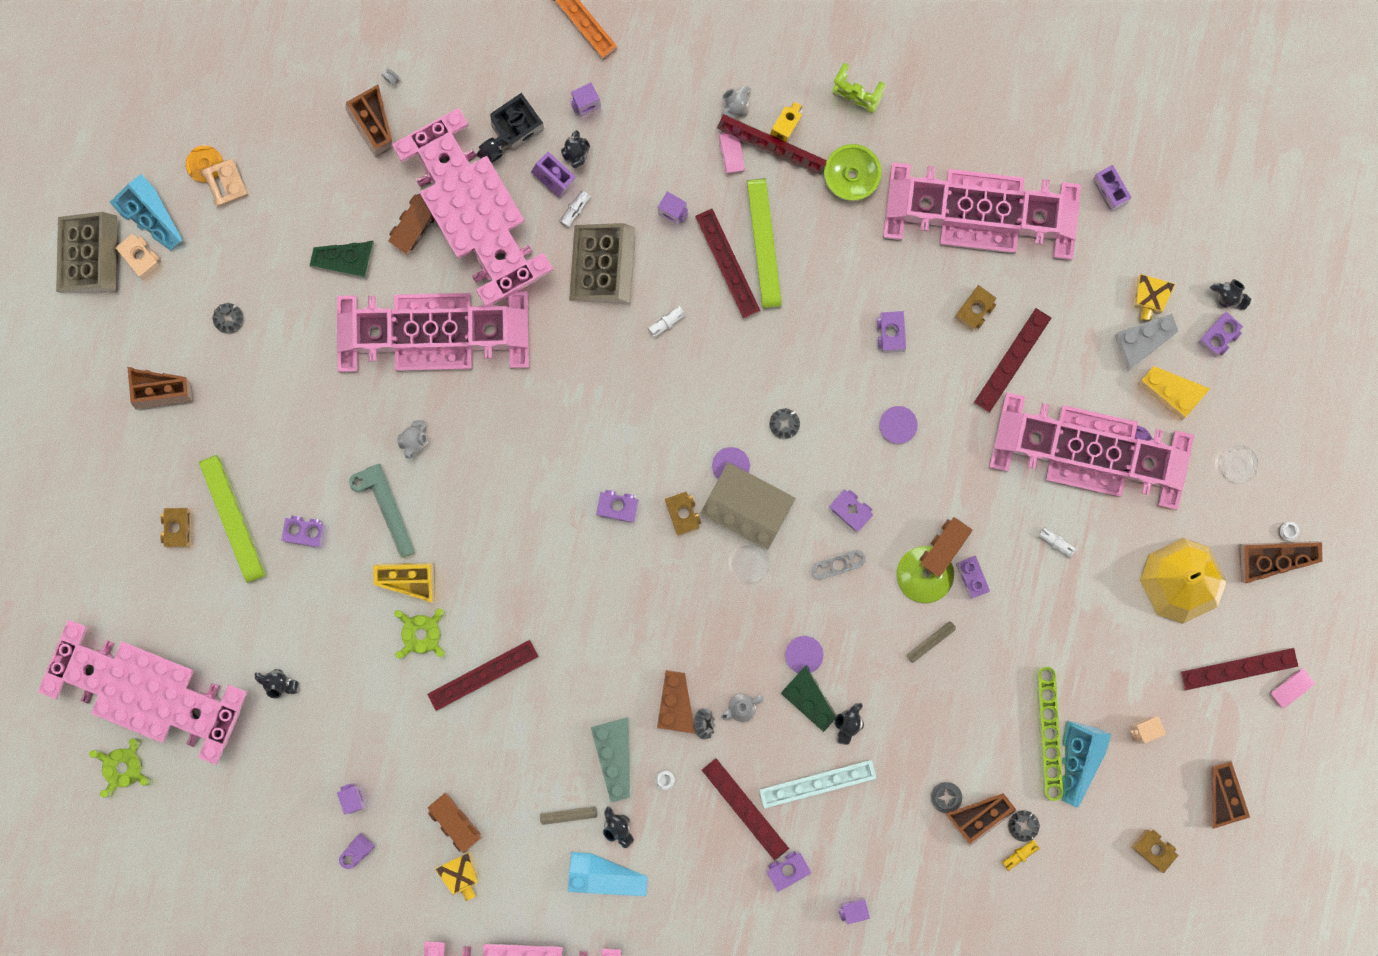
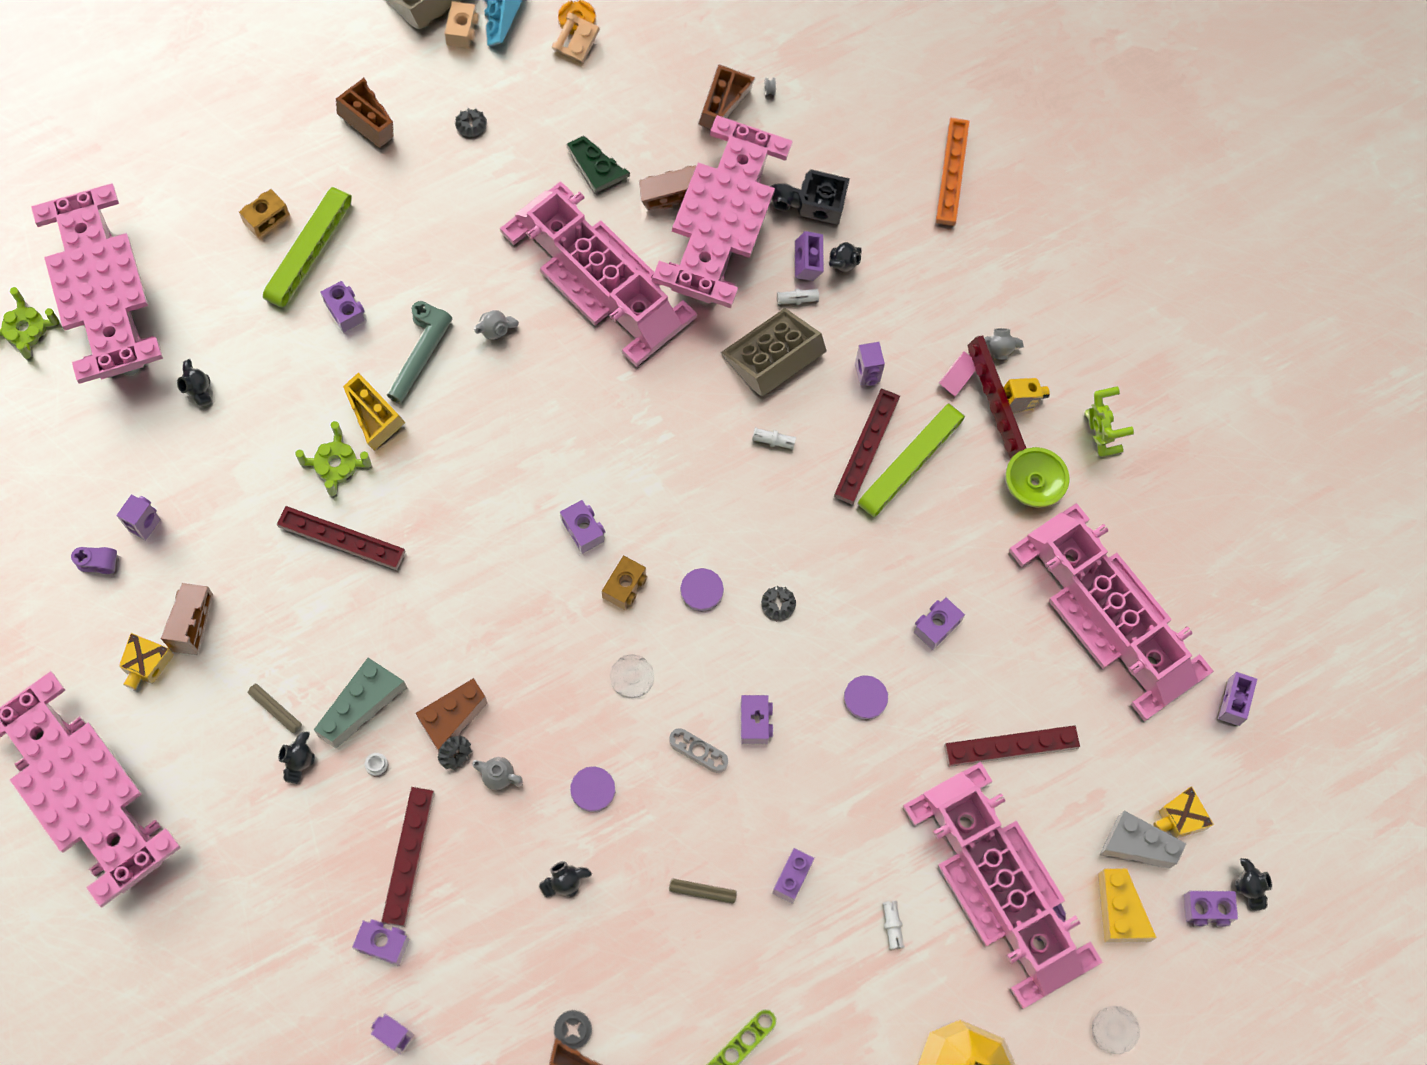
camera: 40 degrees right, 15 degrees down
medium azure wedge [568,852,648,896] -> none
medium lavender brick [570,82,601,117] -> none
dark tan slope [700,462,796,550] -> none
light aqua plate [759,760,877,809] -> none
dark green wing [781,664,837,732] -> none
lime dish [896,546,954,603] -> none
dark orange wedge [919,517,973,579] -> none
pearl gold brick [954,285,996,331] -> none

